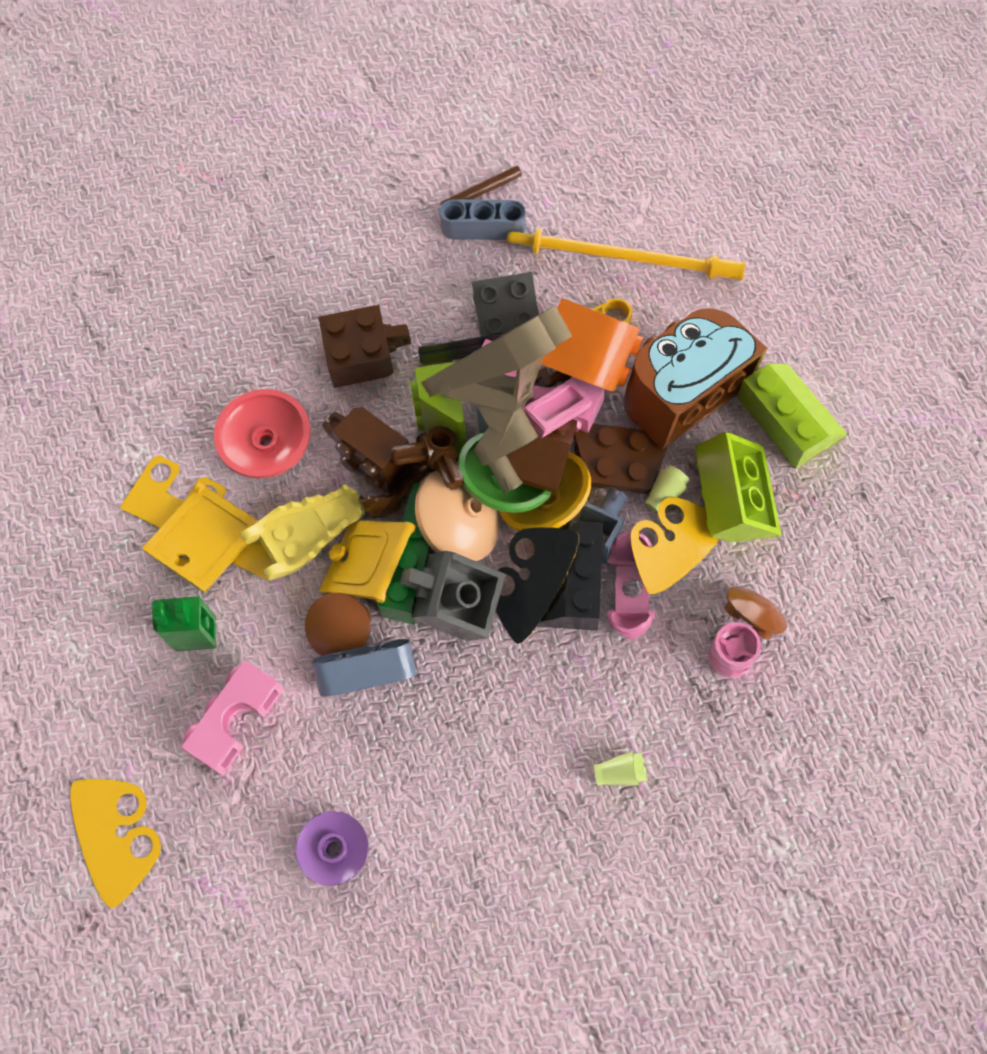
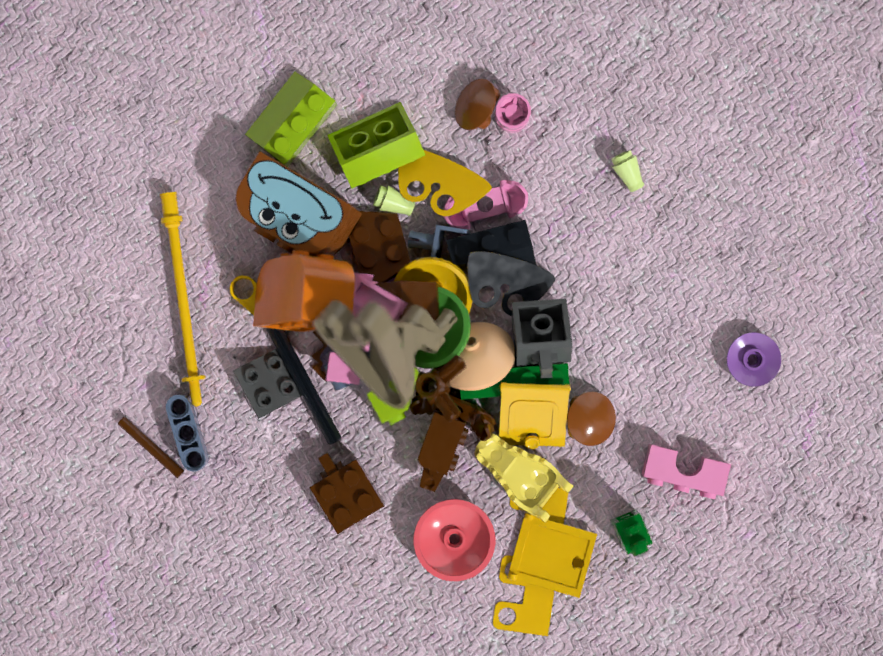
camera: 105 degrees left, 20 degrees up
yellow piece [70,779,161,908] -> none
sand blue beam [312,639,417,697] -> none

